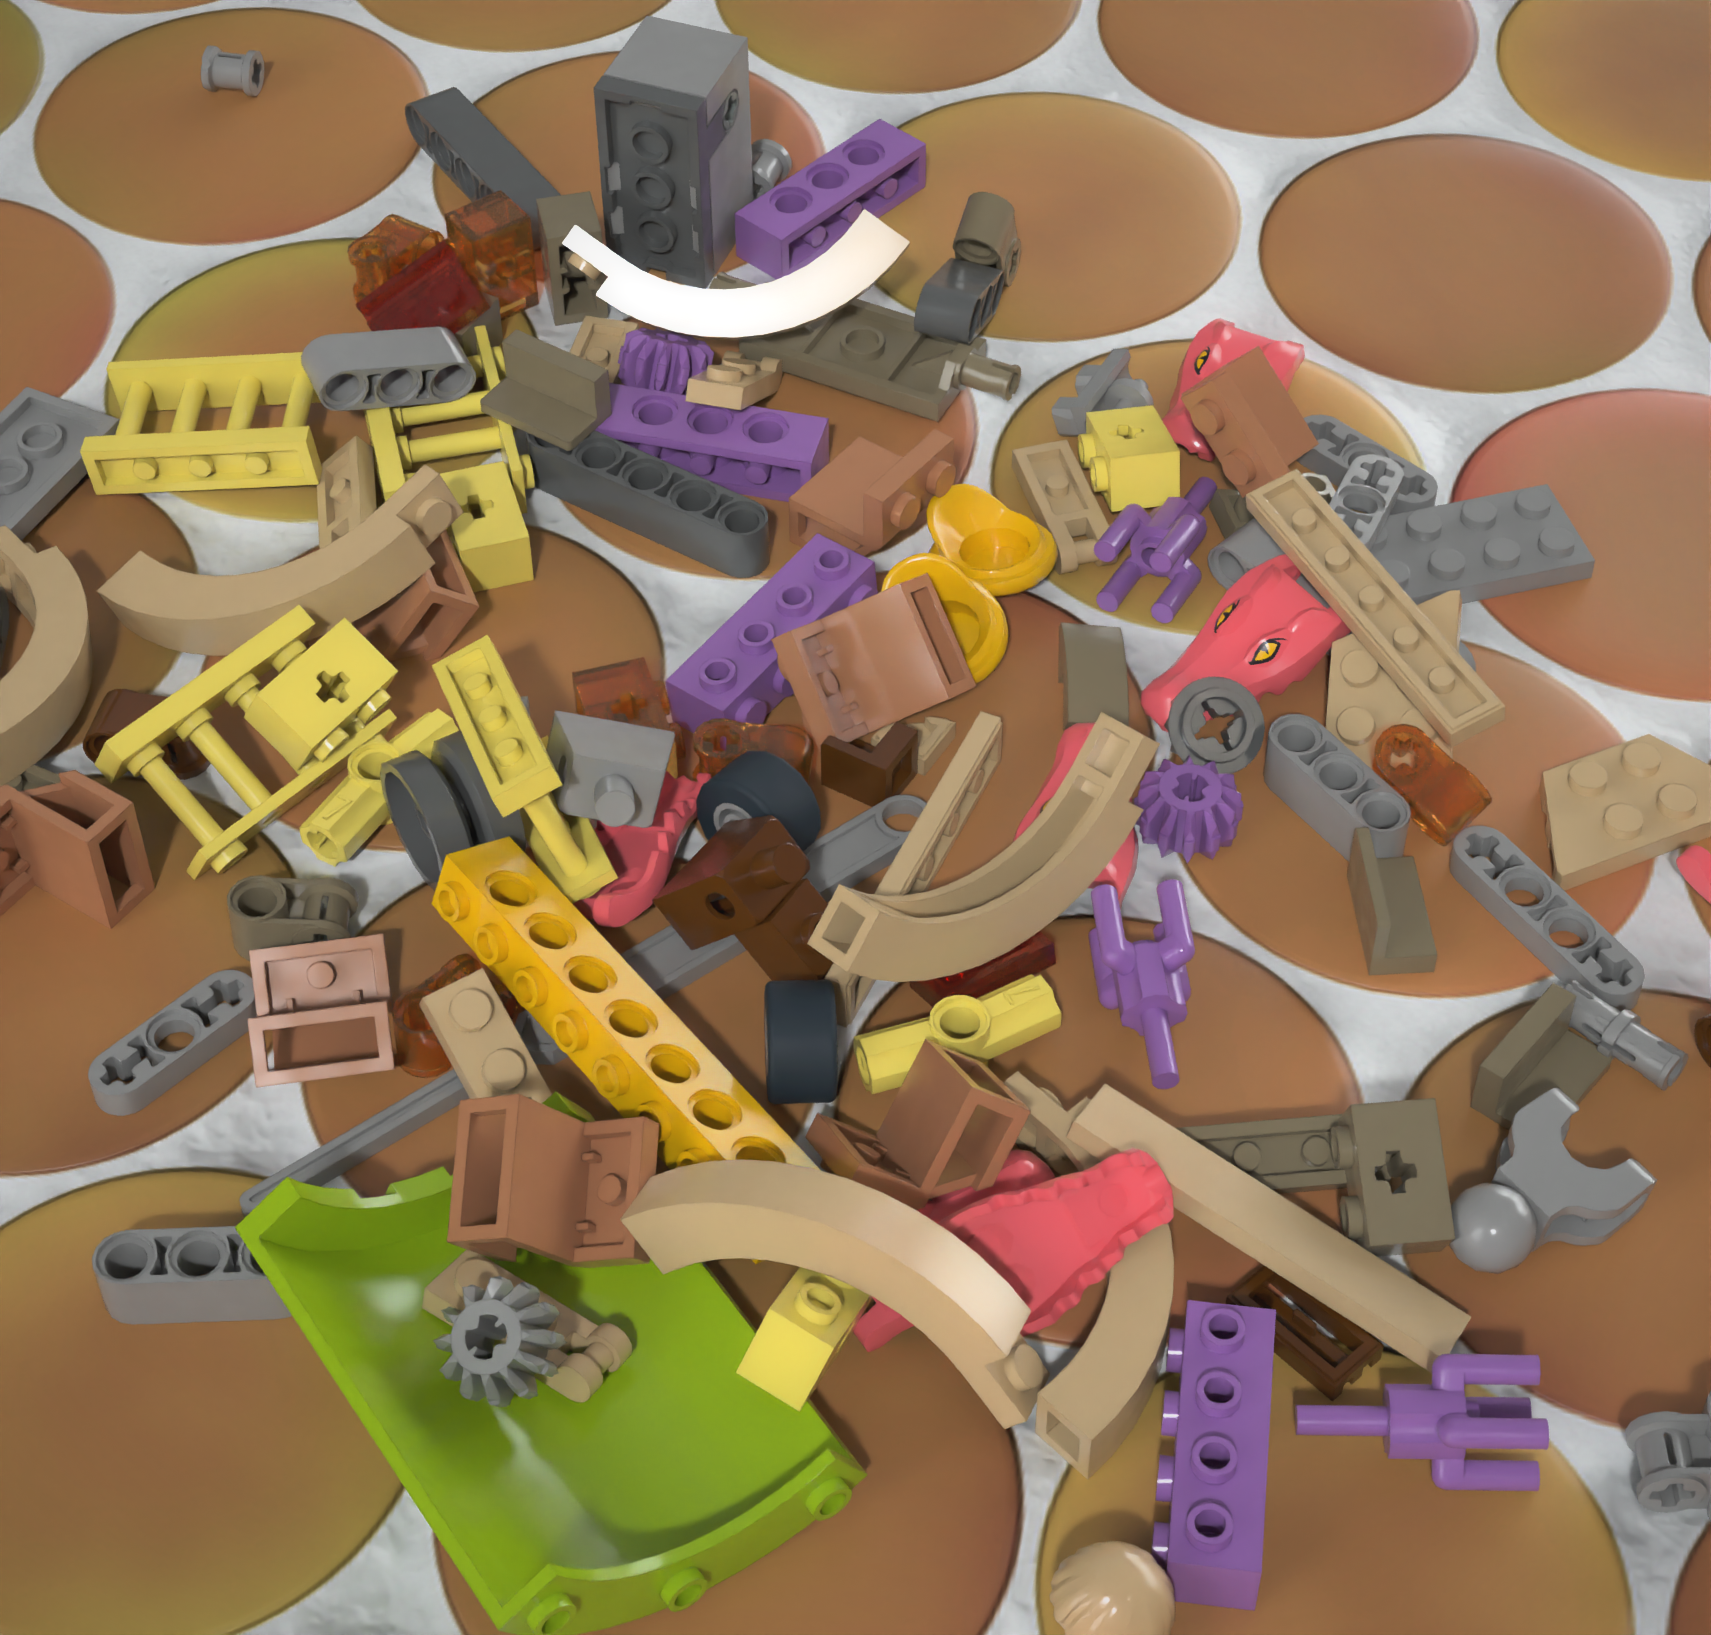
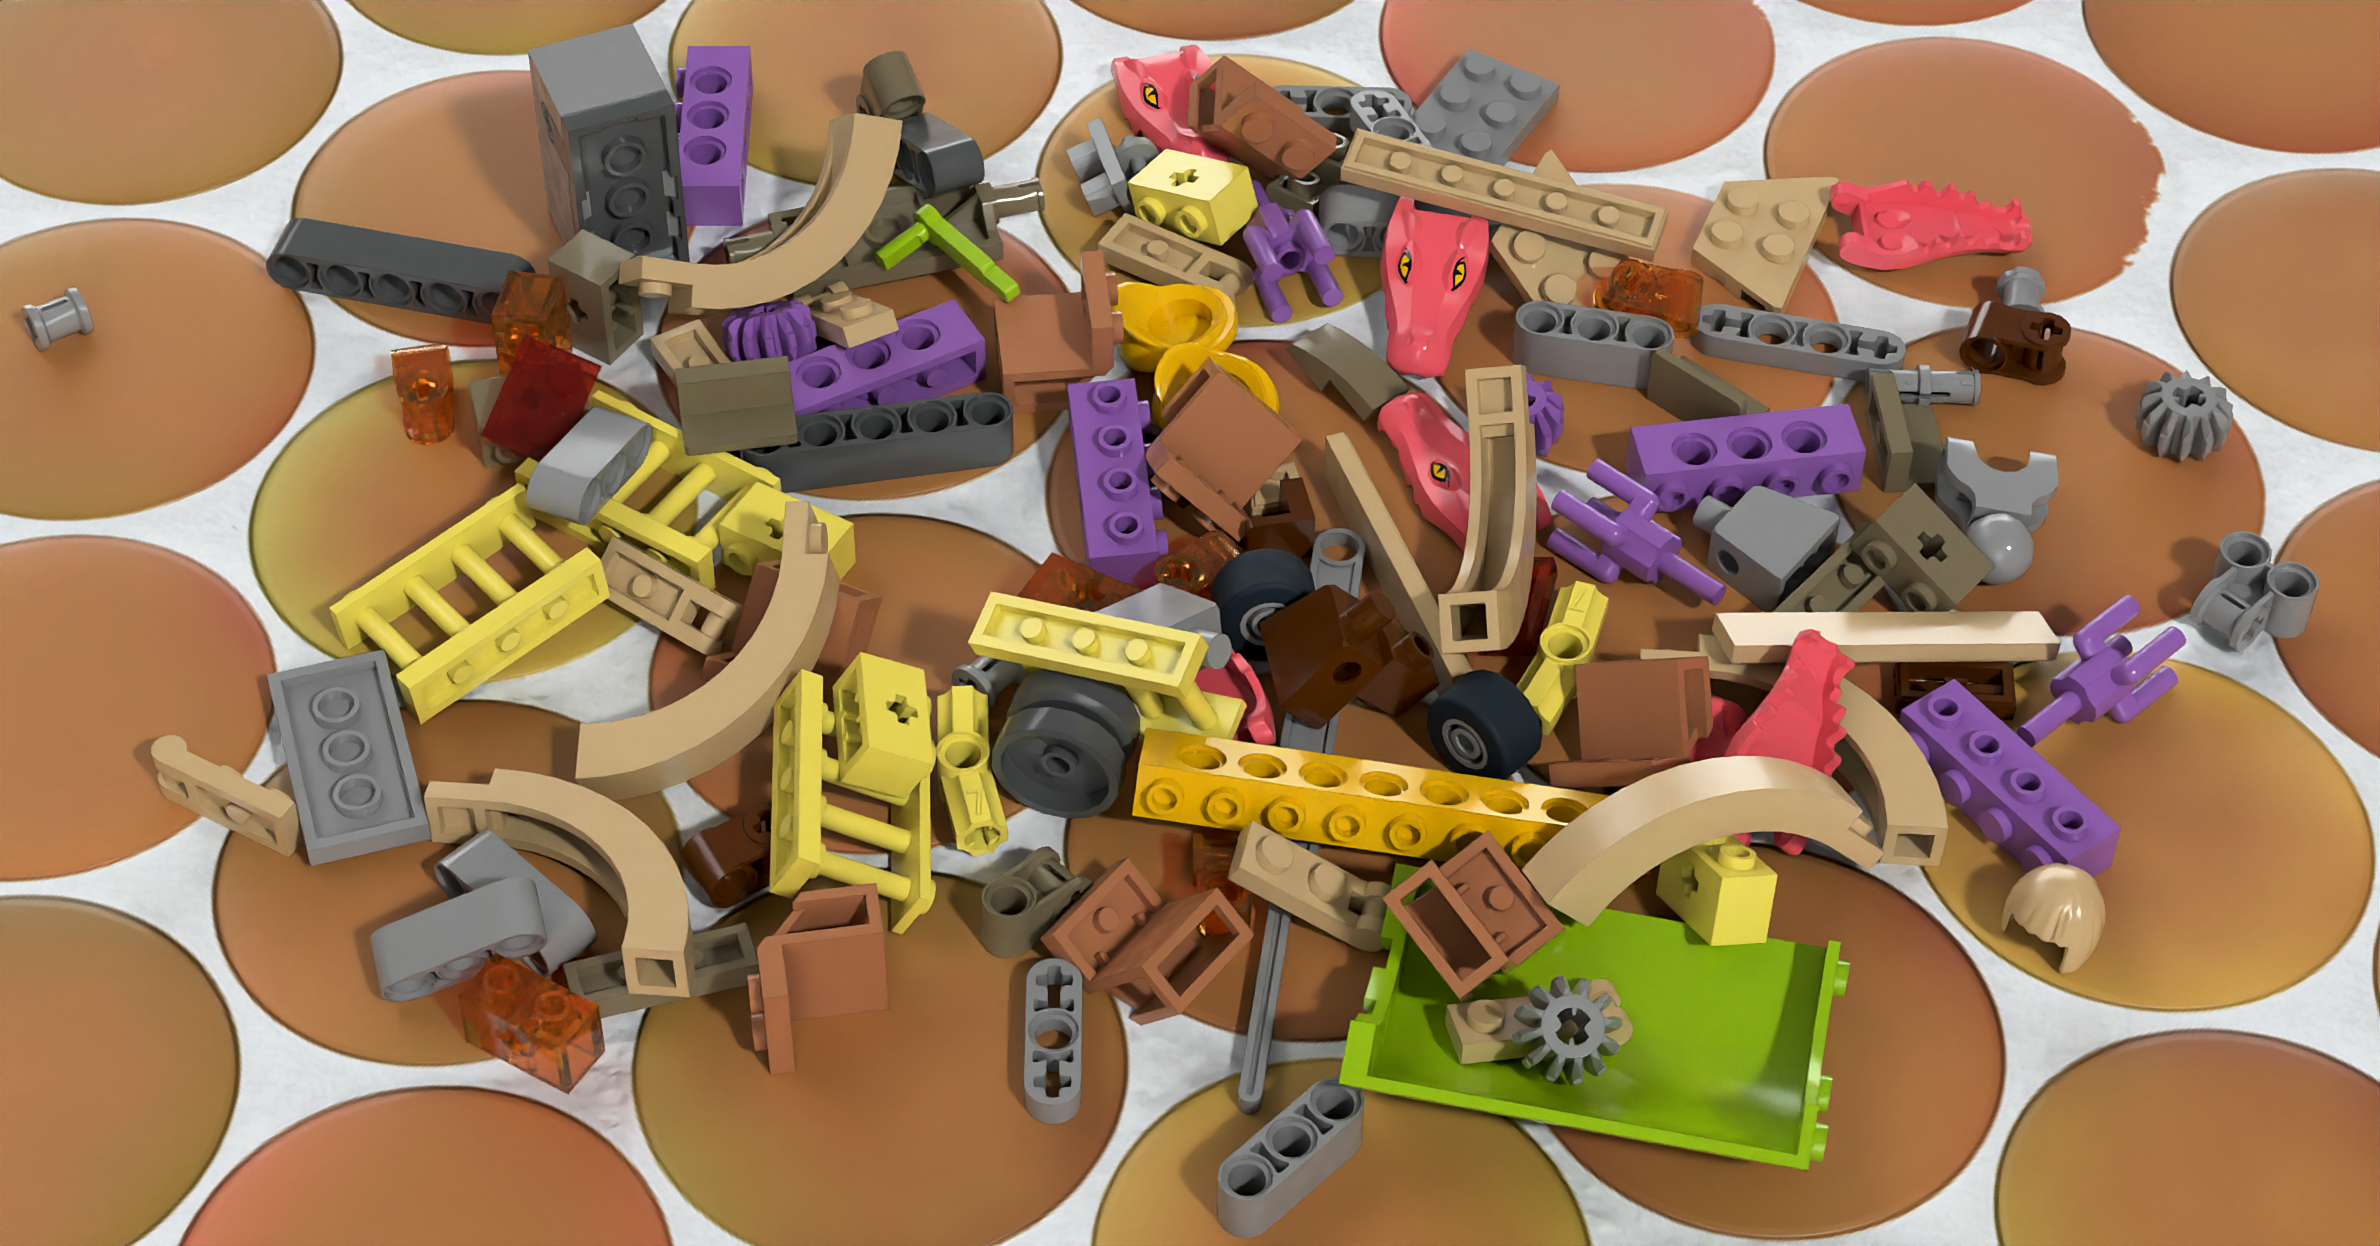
camera: 45 degrees left, 0 degrees up
dark grey gear [1164,677,1265,774] -> none
none -> lime piece [874,203,1021,303]
none -> medium lavender brick [1626,404,1866,513]
none -> light grey torso [1693,486,1841,612]

